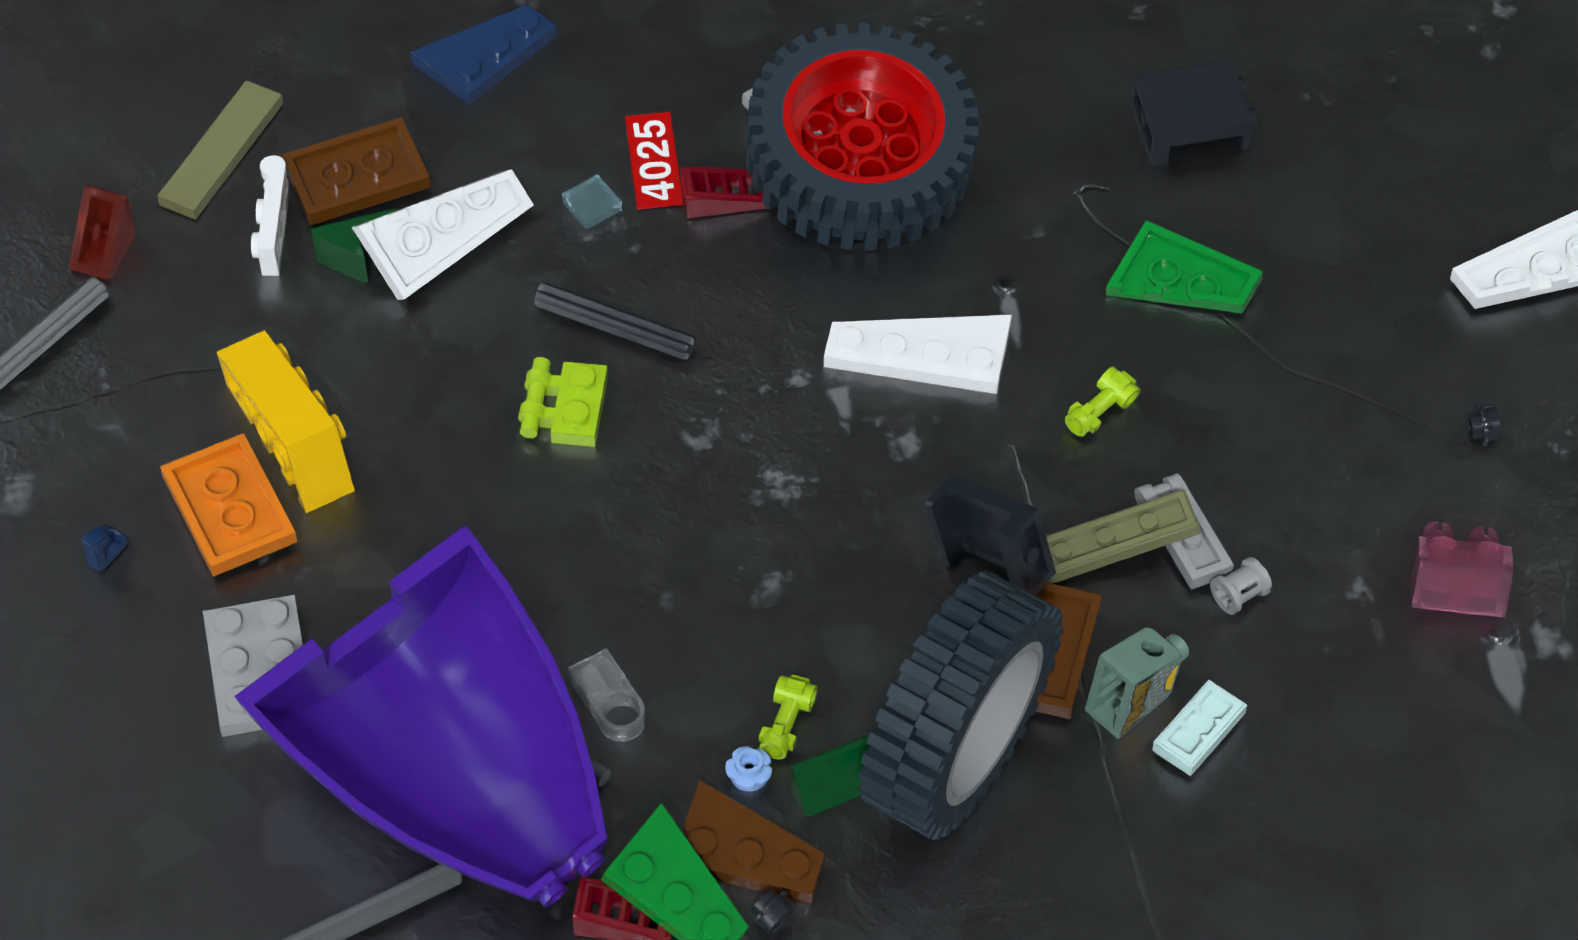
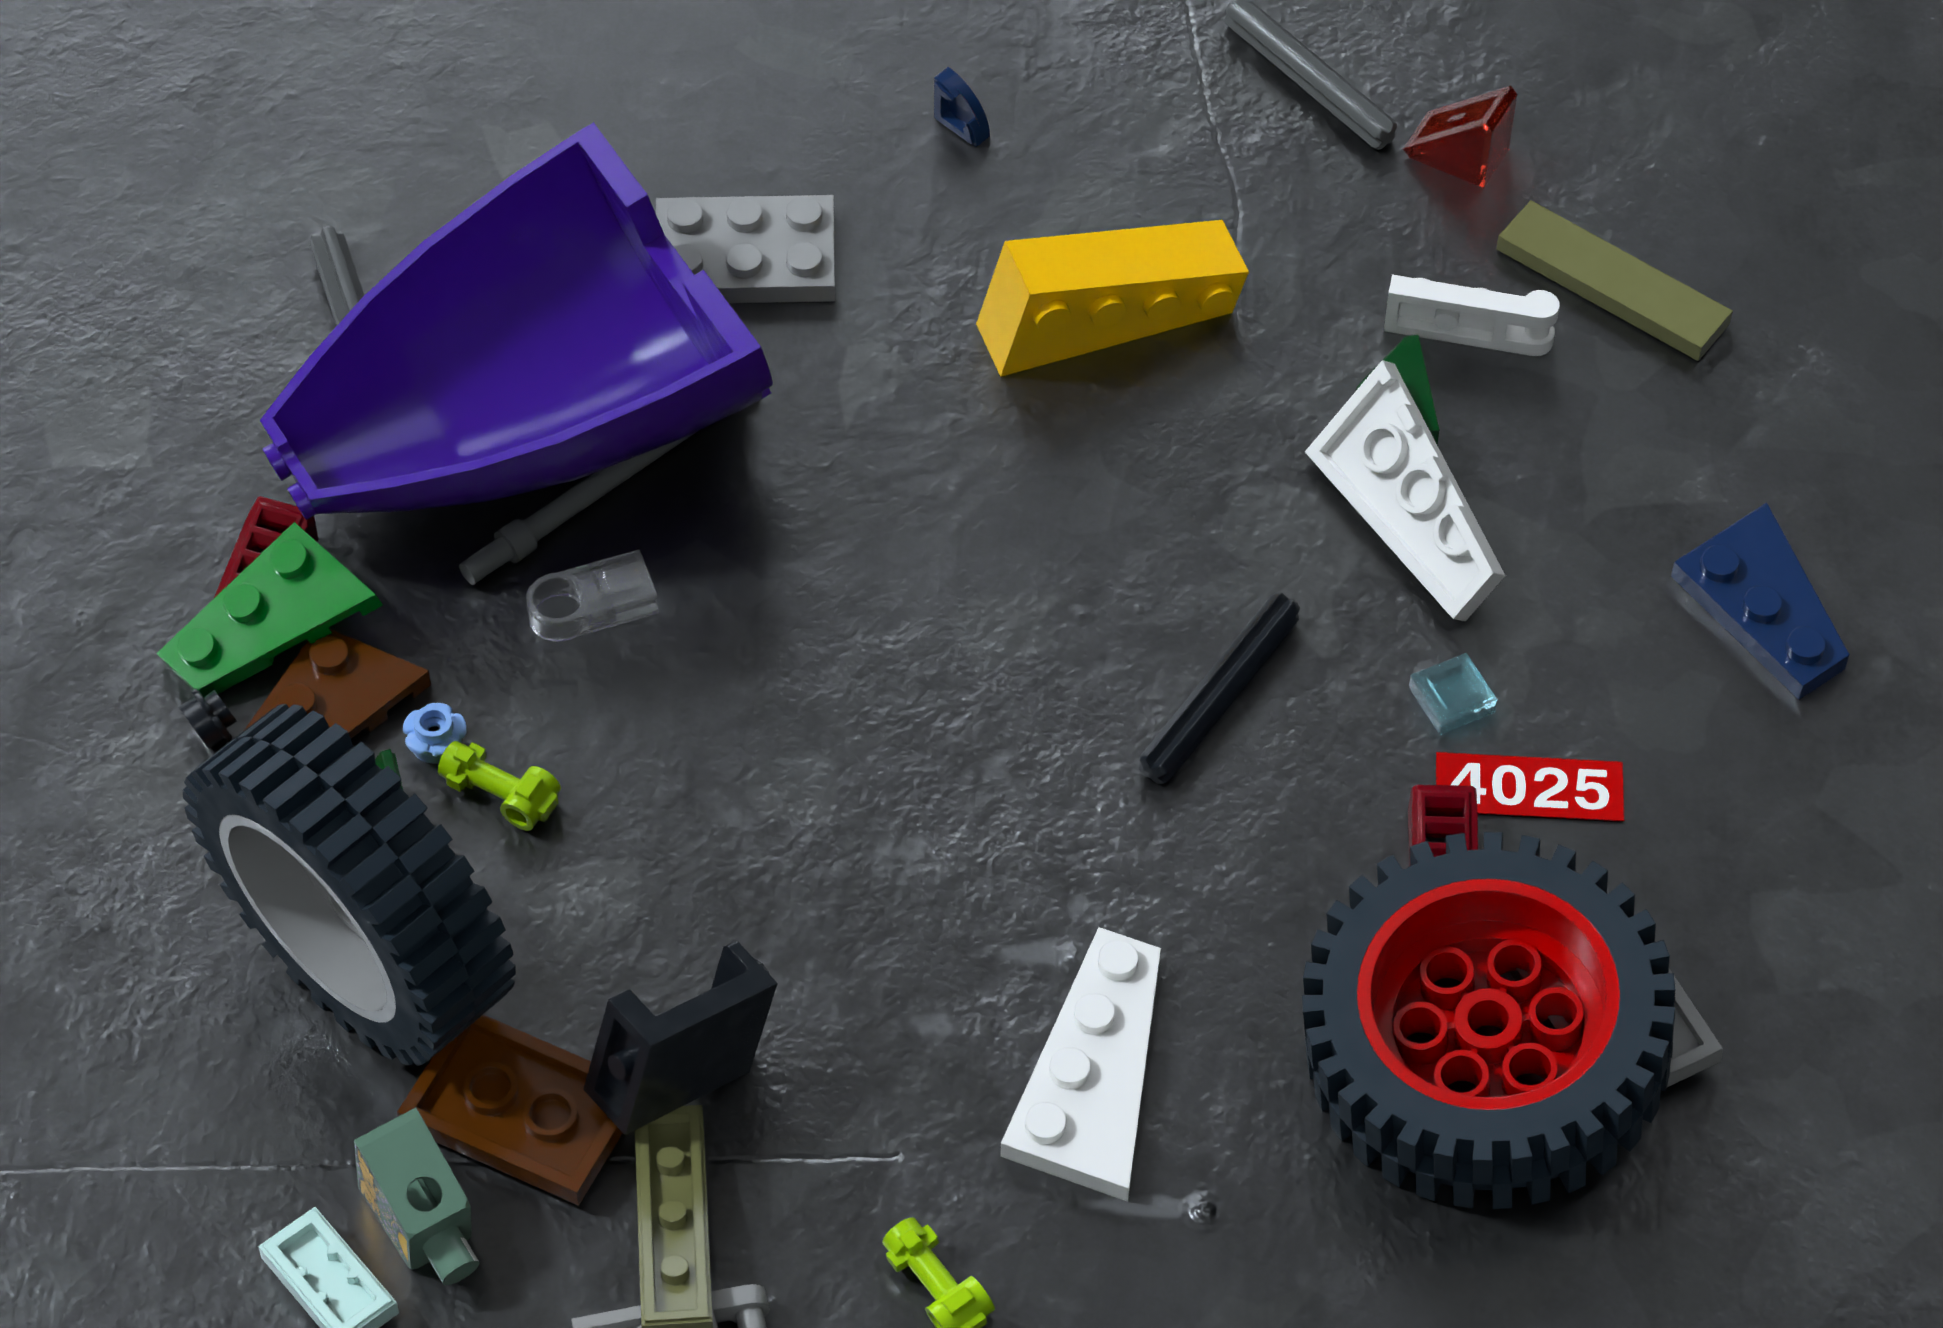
camera: 100 degrees right, 0 degrees up
orange plate [160,433,297,577] -> none
reddish brown plate [281,117,431,226] -> none
lime plate [518,357,608,447] -> none

